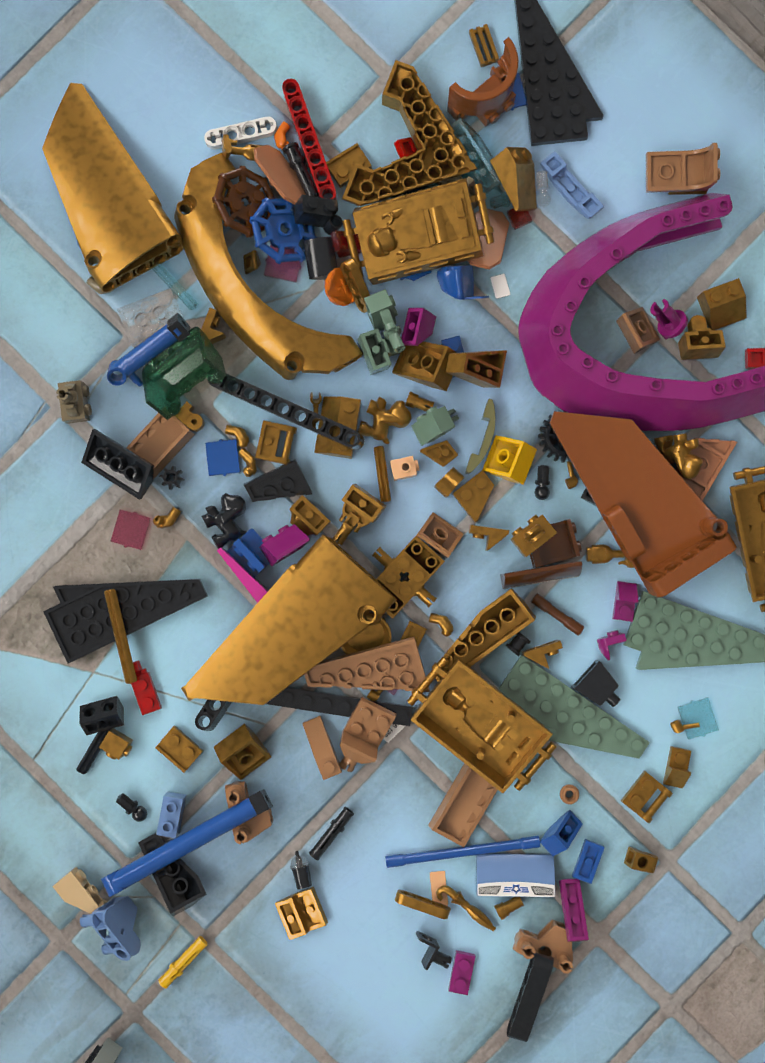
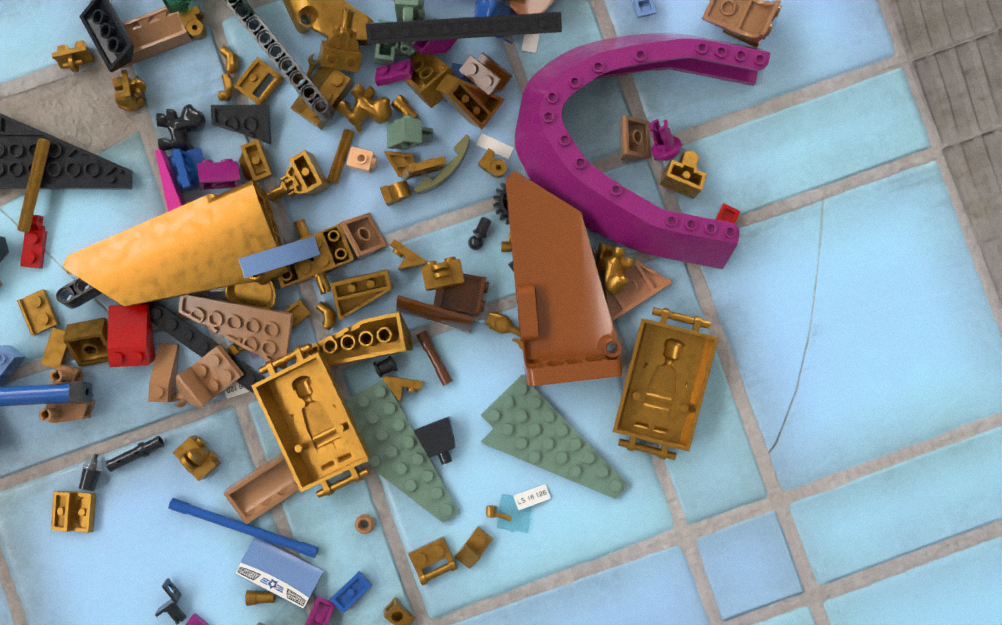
camera: 25 degrees right, 0 degrees up
clear pink piece [111,510,151,550] -> none
black gear [159,466,185,490] -> none
blue piece [205,439,240,476] -> none
pearl gold beam [394,890,451,919] -> none
light nougat sticker [430,871,448,906] -> none
pearl gold piece [436,885,496,931] -> none
pearl gold wing [452,470,494,523] -> none
yellow slope [482,435,537,485] -> none
blue slope [540,810,583,856] -> none
magenta plate [597,630,627,661] -> none
magenta slope [612,581,639,622] -> none
pearl gold slope [697,278,747,330] -> none
none -> pearl gold tile [40,327,68,369]
none -> pearl gold hips [52,40,94,73]
none -> red slope [107,303,156,367]
none -> pearl gold hips [112,69,146,109]
none -> pearl gold brick [172,435,221,481]
none -> medium blue slope [238,236,320,278]
none -> pearl gold brick [318,8,362,73]
none -> pearl gold wedge [330,269,393,321]
none -> black plate [366,12,562,44]
none -> magenta plate [375,59,414,87]
none -> pearl gold plate [402,156,446,180]
none -> panel [459,52,513,95]
none -> white sticker [476,133,514,160]
none -> pearl gold leg [478,148,507,178]
none -> white sticker [514,484,550,510]

